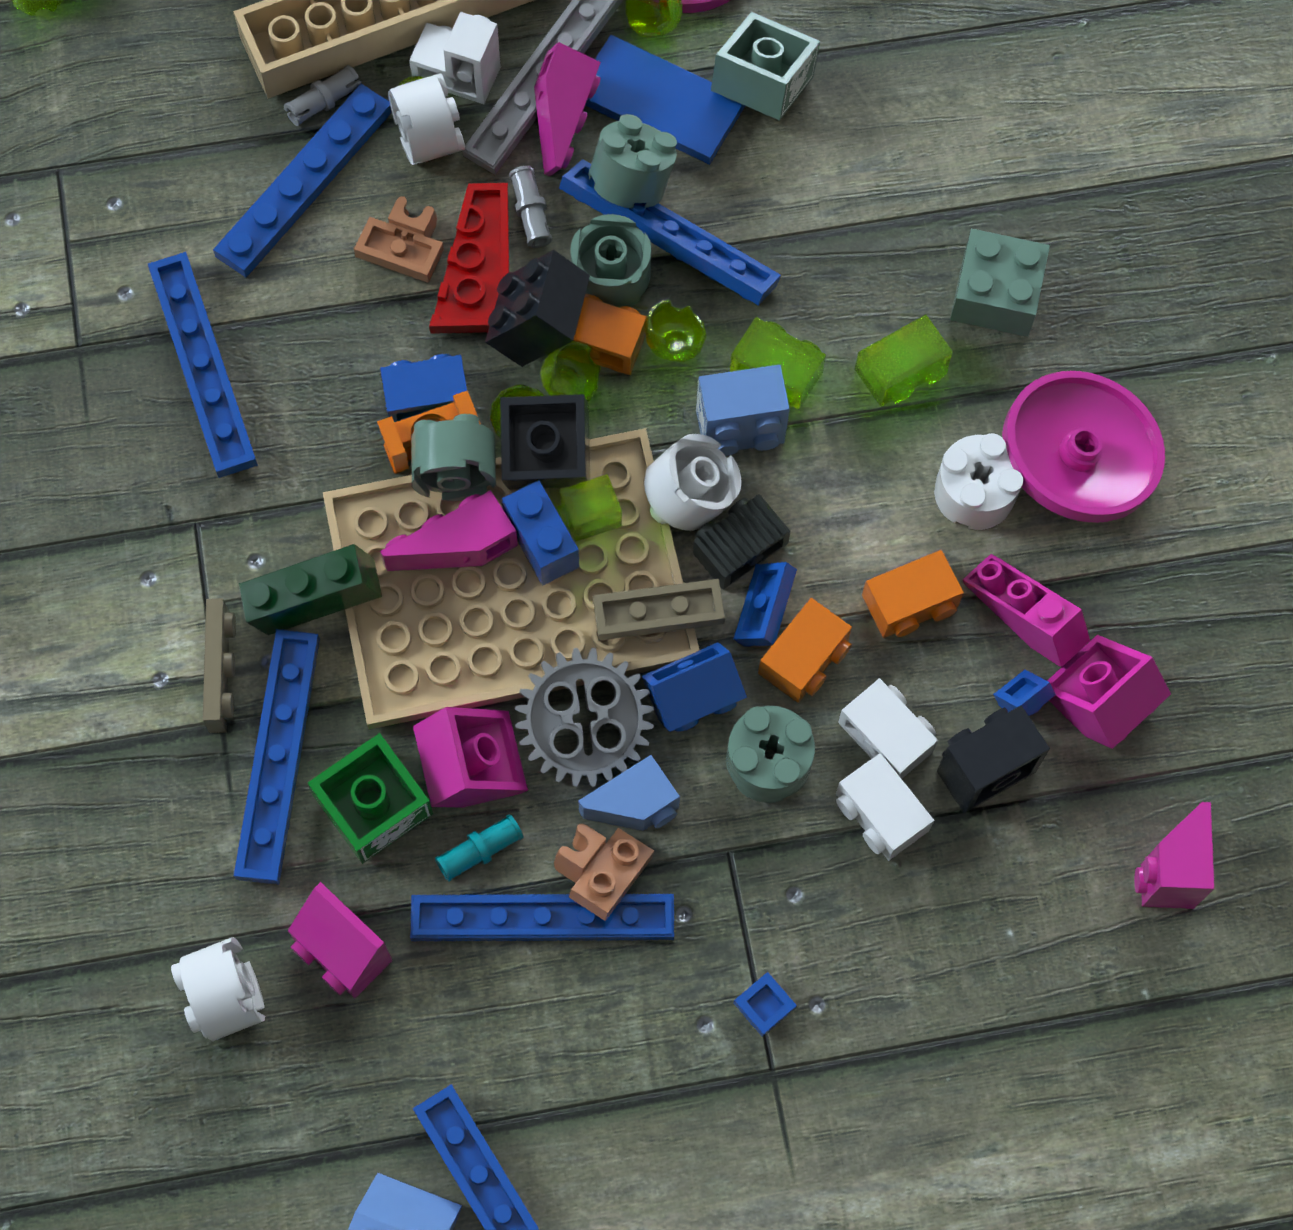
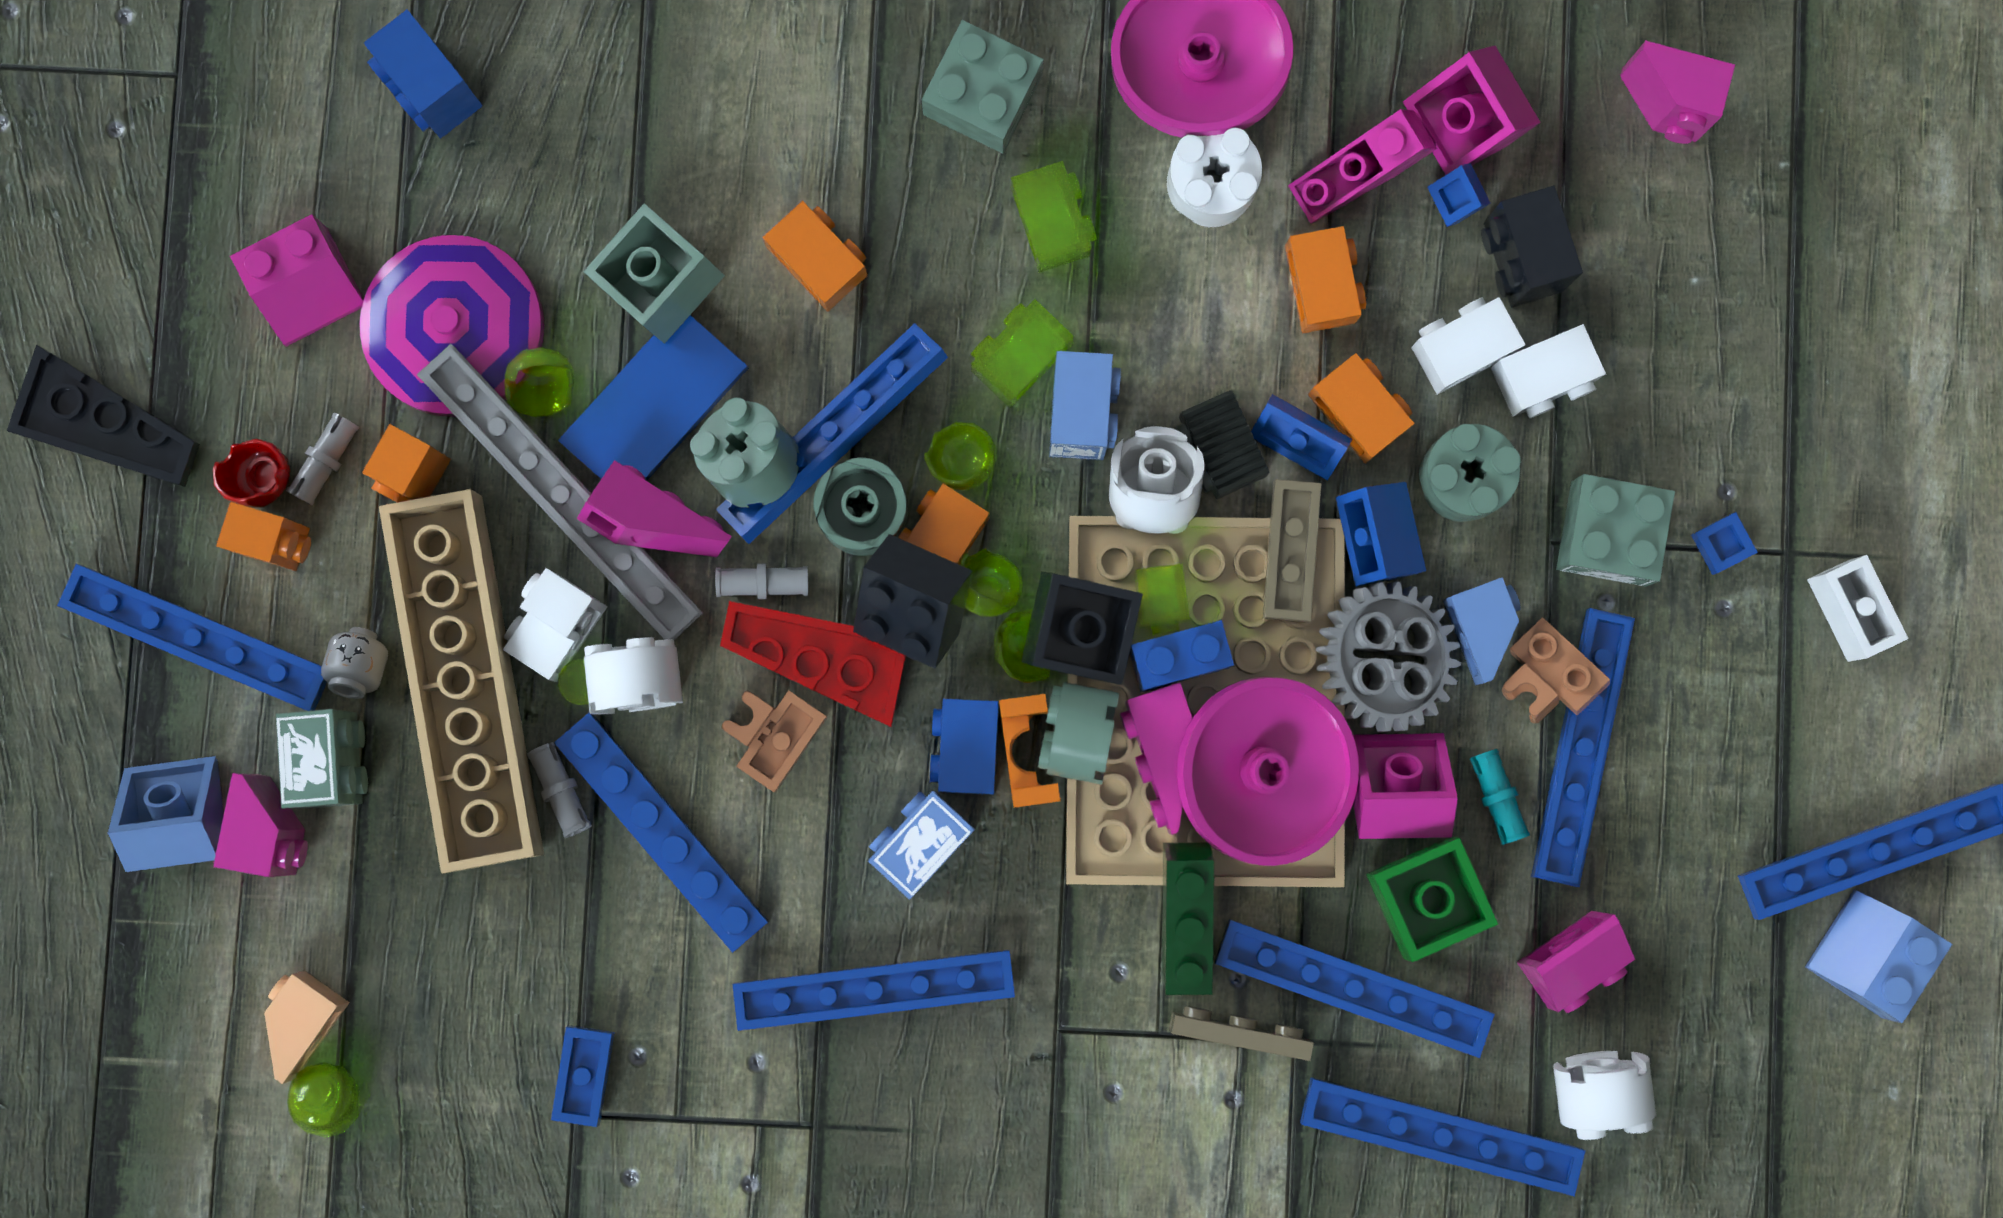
camera: 75 degrees left, 15 degrees up
none -> blue plate [551,1025,615,1127]
none -> orange brick [762,201,867,312]
none -> brick [868,791,975,900]
none -> dark pink dish [1177,677,1359,866]
none -> blue plate [1300,1077,1586,1196]
none -> sand green brick [1556,474,1675,587]
none -> white brick [1807,555,1908,662]

